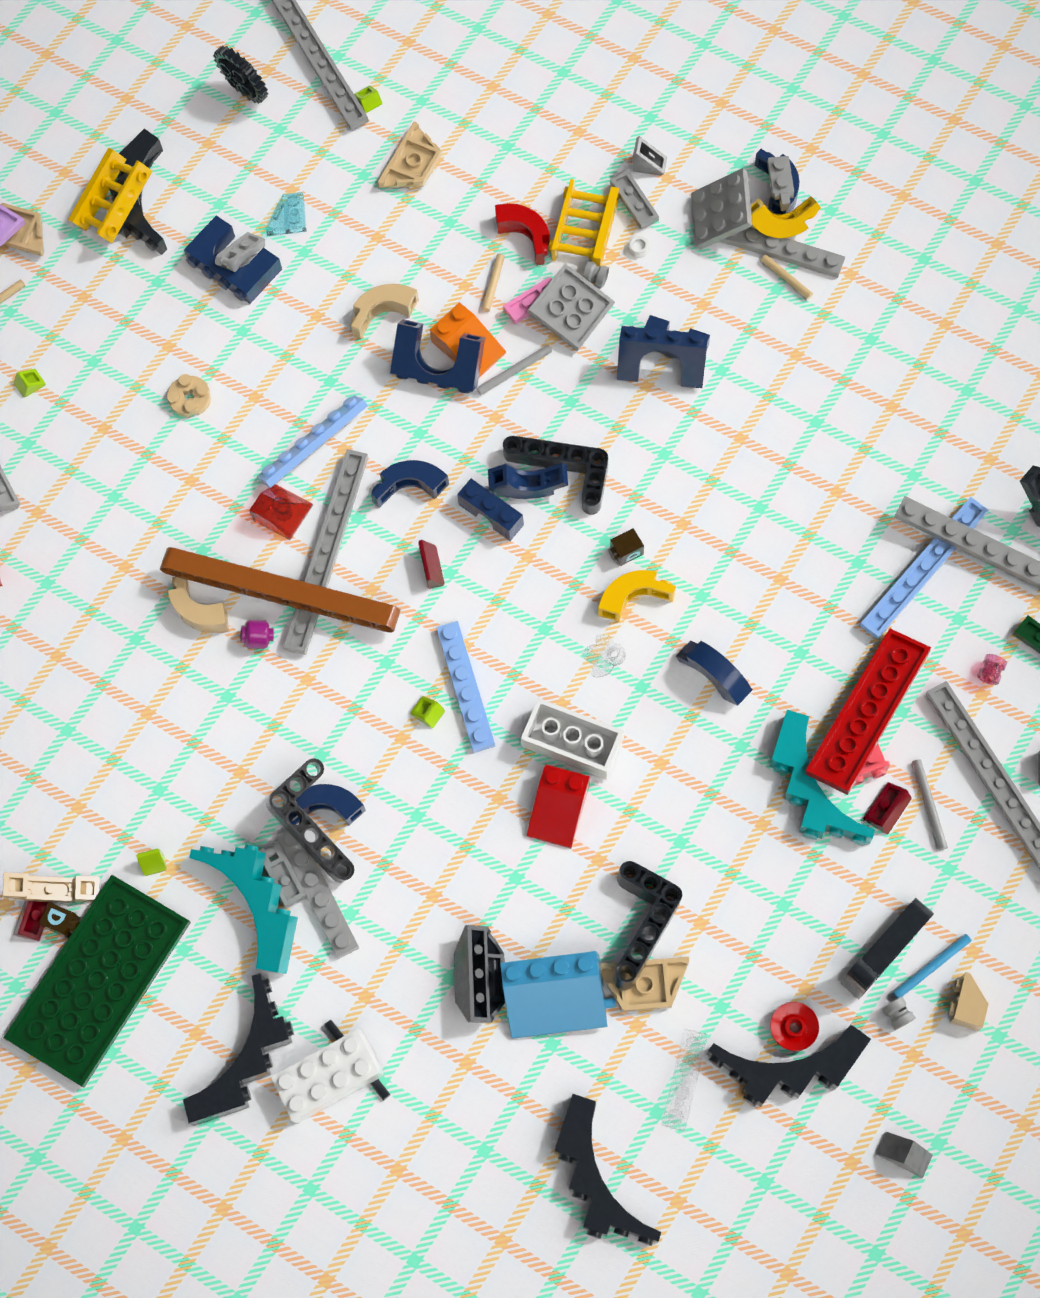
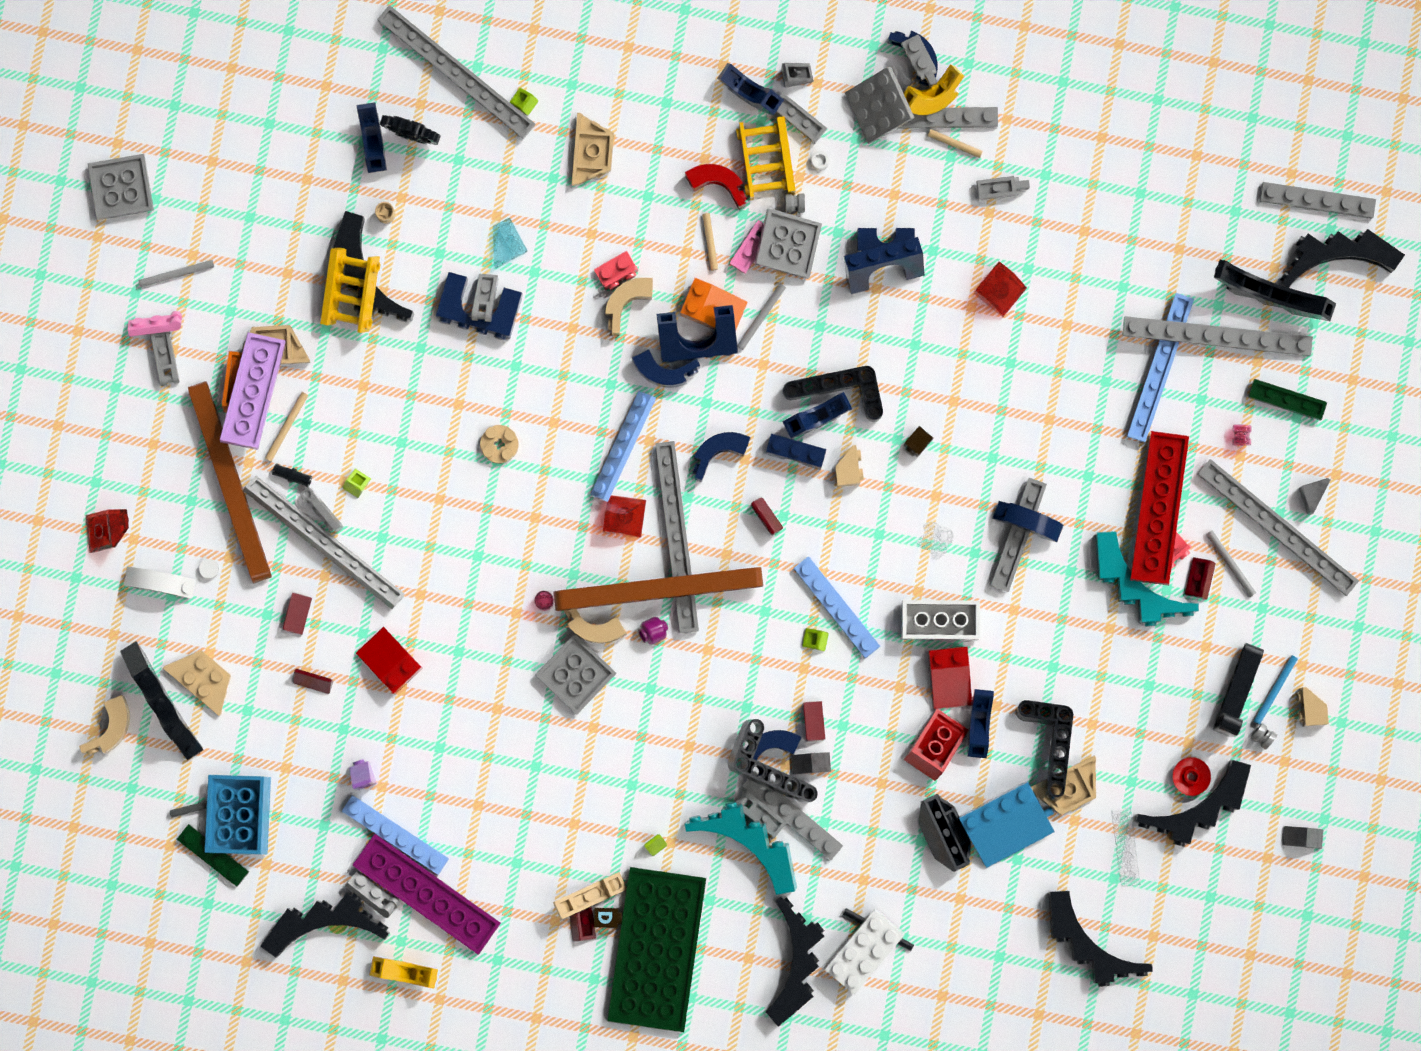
camera: 30 degrees left, 15 degrees up
yellow arch [598,570,676,622] -> none
none -> dark blue arch [356,102,387,173]
none -> tan wheel [375,202,396,224]
none -> clear pink wheel [534,591,554,611]
none -> light grey plate [535,634,617,715]
none -> coral bracket [594,251,638,290]
none -> dark blue arch [632,349,700,388]
none -> dark blue arch [717,63,784,115]
none -> flat silver slope [791,752,831,774]
none -> dark red slope [803,701,826,741]
none -> tan slope [835,445,864,487]
none -> red slope [903,709,969,781]
none -> dark blue arch [968,689,994,759]
none -> clear red slope [974,261,1027,317]
none -> light grey hinge [976,176,1030,201]
none -> light grey plate [990,478,1047,592]

